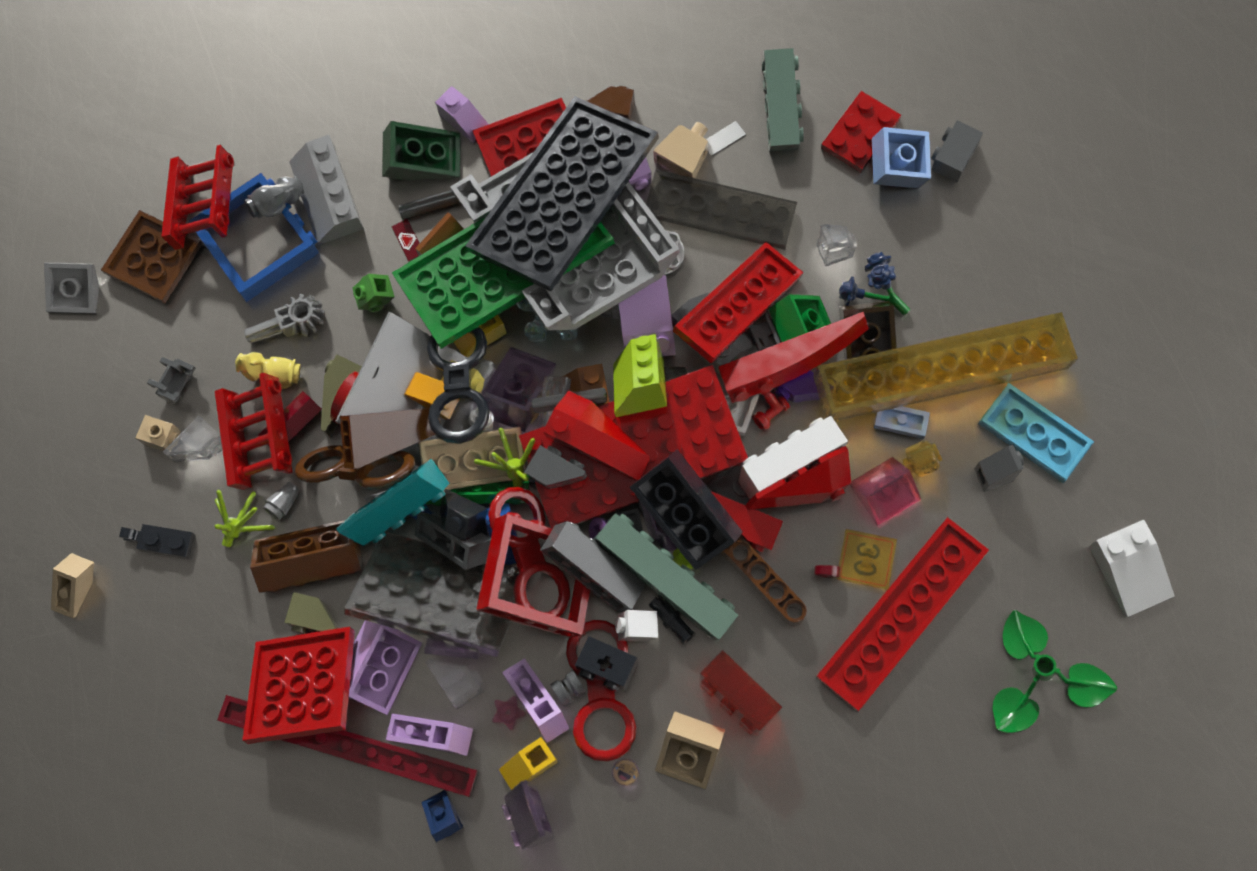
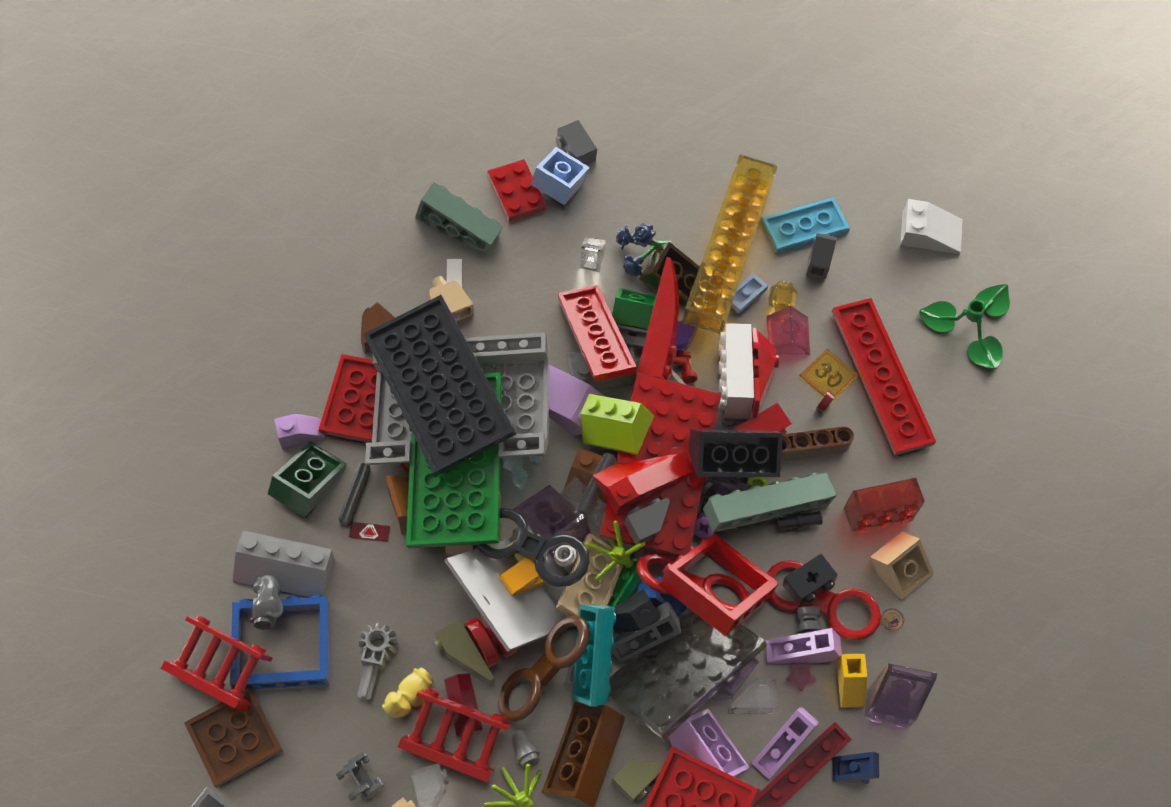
camera: 70 degrees left, 10 degrees down
slope [340,408,441,469] -> none
bright green brick [352,274,395,312] -> none
dark grey brick [540,521,646,613] -> none
white brick [615,610,658,642] -> none
clear smoke plate [646,169,797,250] -> none

